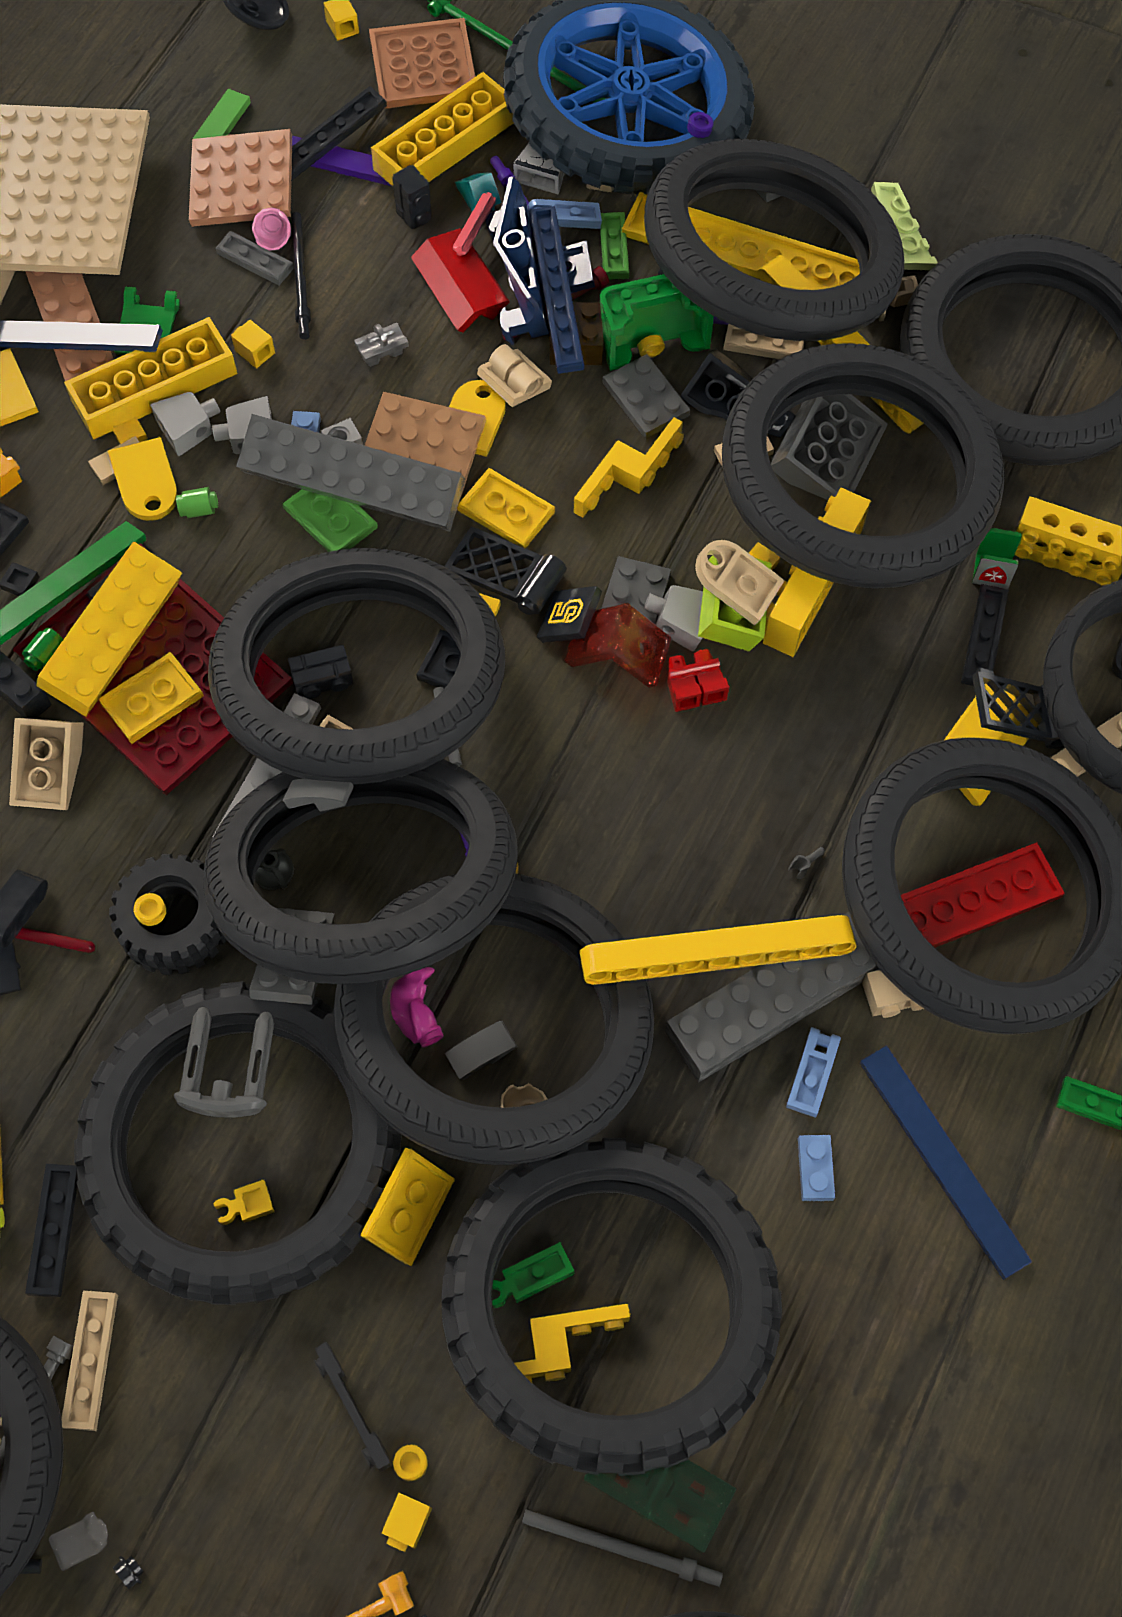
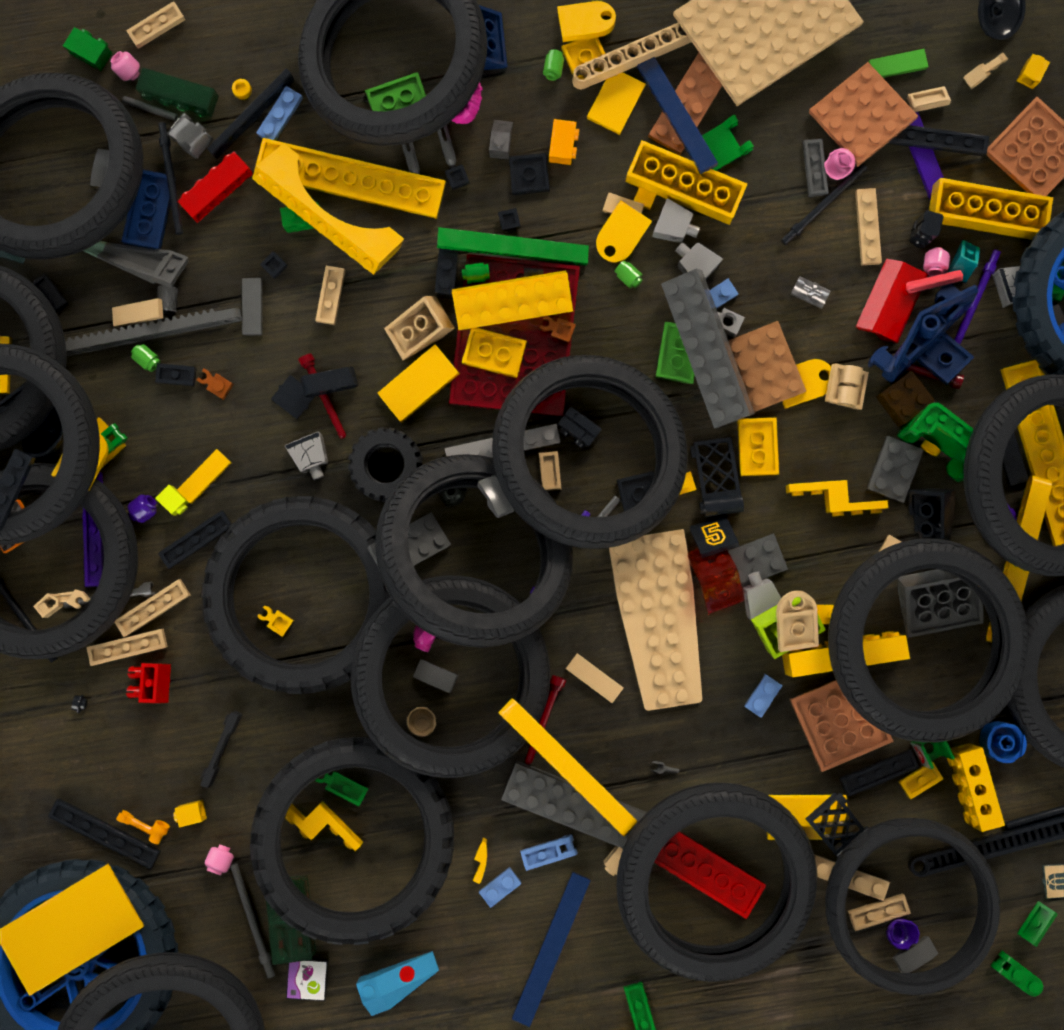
camera: 60 degrees right, 20 degrees up
clear bracket [48,1512,108,1571] -> none
yellow tile [134,893,166,926] -> none
dark grey piece [174,1007,275,1118] -> none
yellow brick [231,320,275,369] -> none
yellow tile [360,1148,455,1266] -> none
yellow tile [393,1445,428,1481] -> none
medium blue plate [528,199,602,229] -> none
dark blue tile [530,206,584,374] -> none
bright green tile [600,212,629,279] -> none
red hips [667,649,729,712] -> none
none -> tan plate [86,629,168,666]
none -> red brick [126,663,171,703]
none -> bright pink head [205,844,234,875]
none -> light grey torso [285,432,328,480]
none -> tile [286,957,329,1001]
none -> dark azure wedge [356,951,439,1016]
none -> yellow tile [378,344,460,423]
none -> yellow slope [473,838,488,884]
none -> dark red piece [525,675,567,765]
none -> dark orange plate [539,316,576,344]
none -> tan tile [566,653,623,703]
none -> tan wing [609,529,702,711]
none -> medium blue plate [744,674,782,718]
none -> nougat plate [790,680,894,772]
none -> tan plate [855,188,882,266]
none -> yellow plate [898,761,943,799]
none -> tan tile [907,86,951,112]
none -> bright pink head [923,247,950,277]
none -> tan piece [963,53,1008,90]
none -> blue brick [979,721,1027,763]

